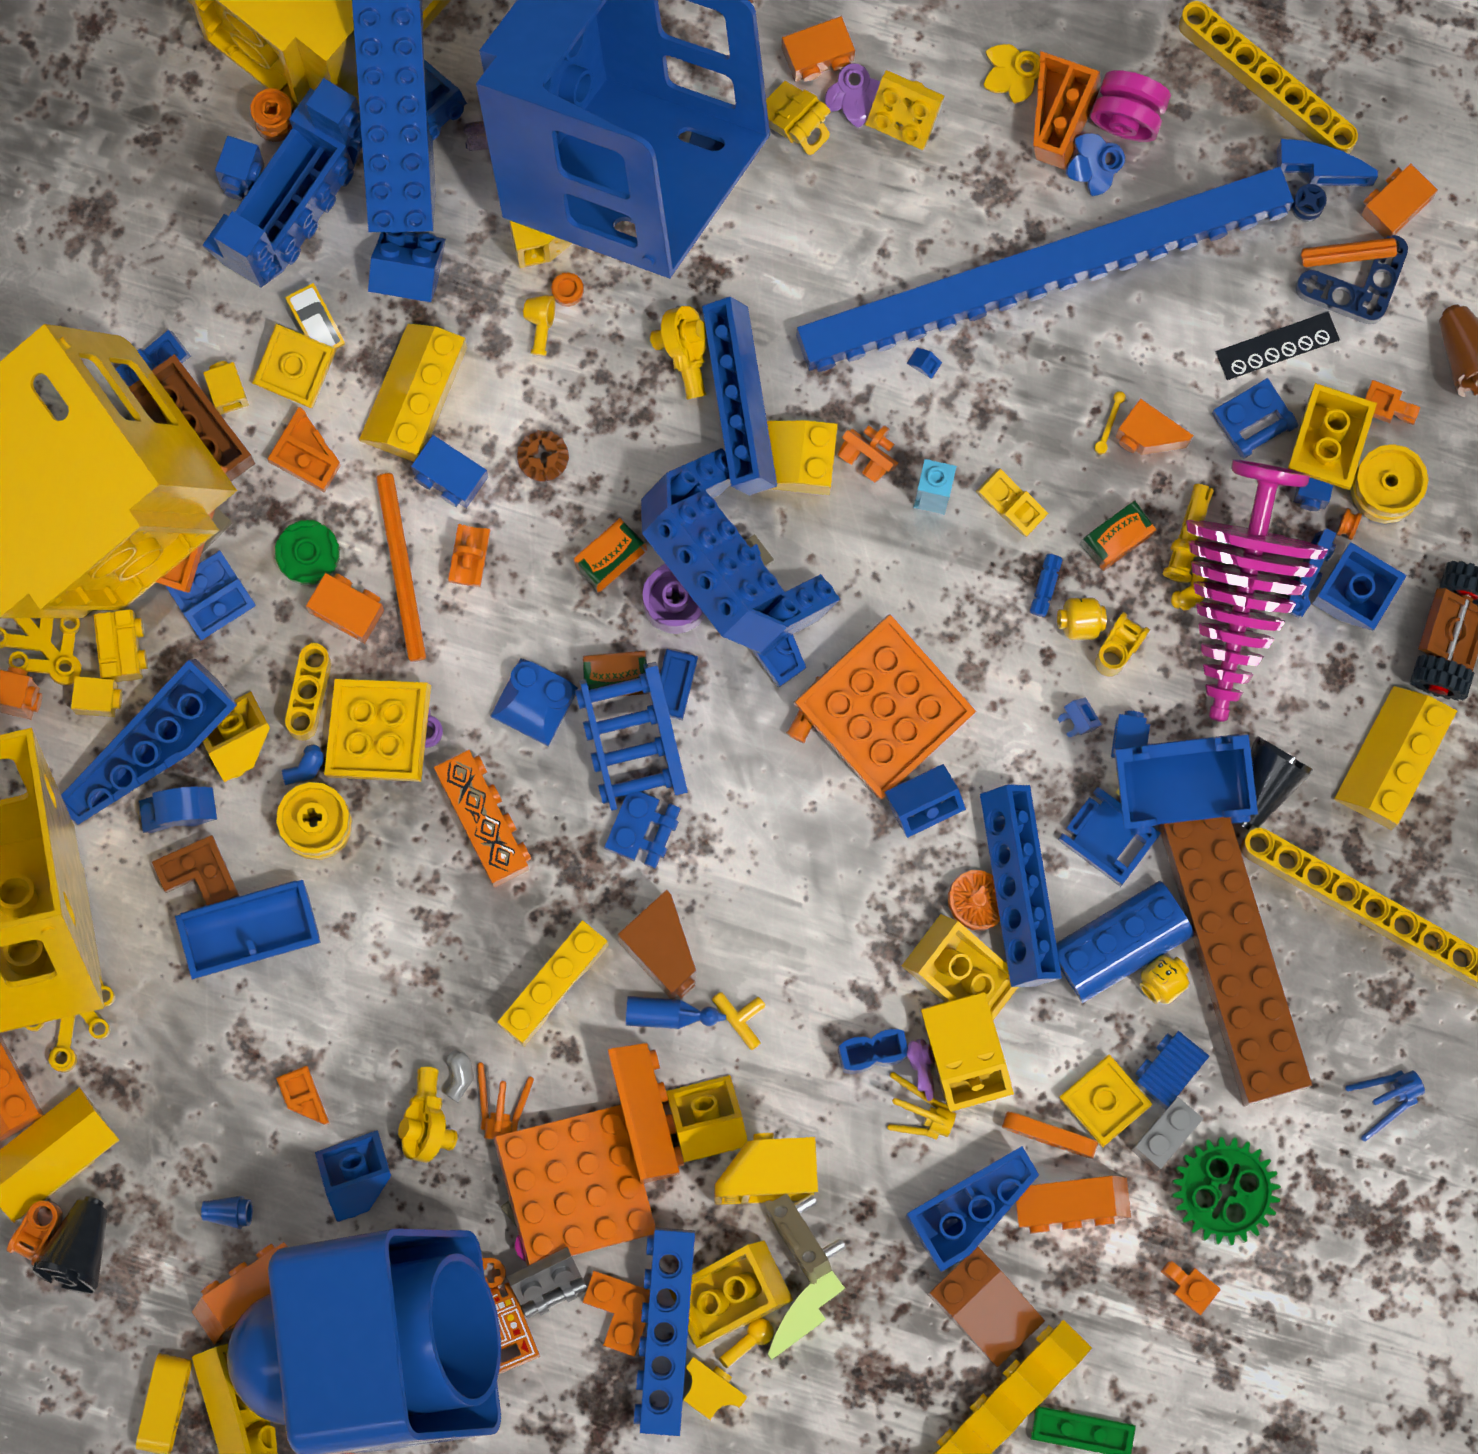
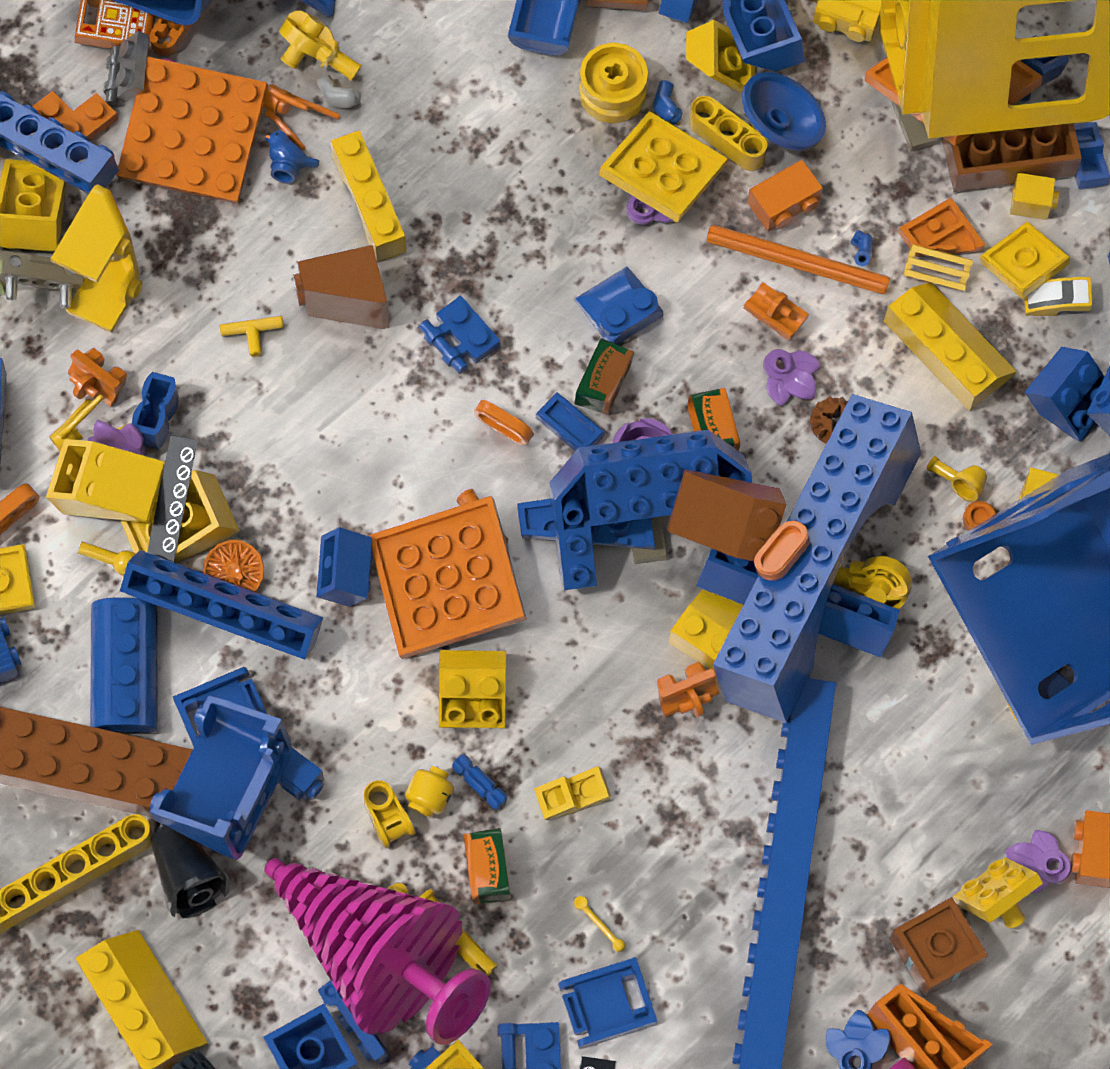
camera: 120 degrees right, 10 degrees down
blue slope [165,550,256,640] -> none
green tile [275,520,340,585] -> none
blue brick [411,435,488,509] -> none
orange brick [434,750,531,888] -> none
blue fence [575,662,688,811] -> none
orange slope [608,1043,684,1184] -> none
blue wheel [626,996,726,1029] -> none
yellow slope [666,1075,748,1163] -> none
yellow piece [766,81,831,155] -> none
blue piece [906,347,942,379] -> none
medium azure window [913,459,957,515] -> none
yellow plate [984,44,1040,104] -> none
blue tile [1058,697,1102,737] -> none
orange slope [1115,398,1194,455] -> none
yellow head [1139,955,1189,1004] -> none
none -> orange hips [67,348,127,407]
none -> yellow bar [77,541,135,576]
none -> sticker [147,435,198,562]
none -> blue animal [265,130,319,184]
none -> yellow slope [439,650,506,728]
none -> orange tile [474,400,534,445]
none -> blue container [558,957,658,1049]
none -> dark orange slope [667,469,787,561]
none -> arch [713,394,921,723]
none -> blue dish [742,72,826,150]
none -> orange tile [754,521,810,580]
none -> medium lavender plate [763,349,821,406]
none -> blue arm [850,230,873,266]
none -> dark orange container [889,897,988,997]
none -> yellow tile [903,244,973,291]

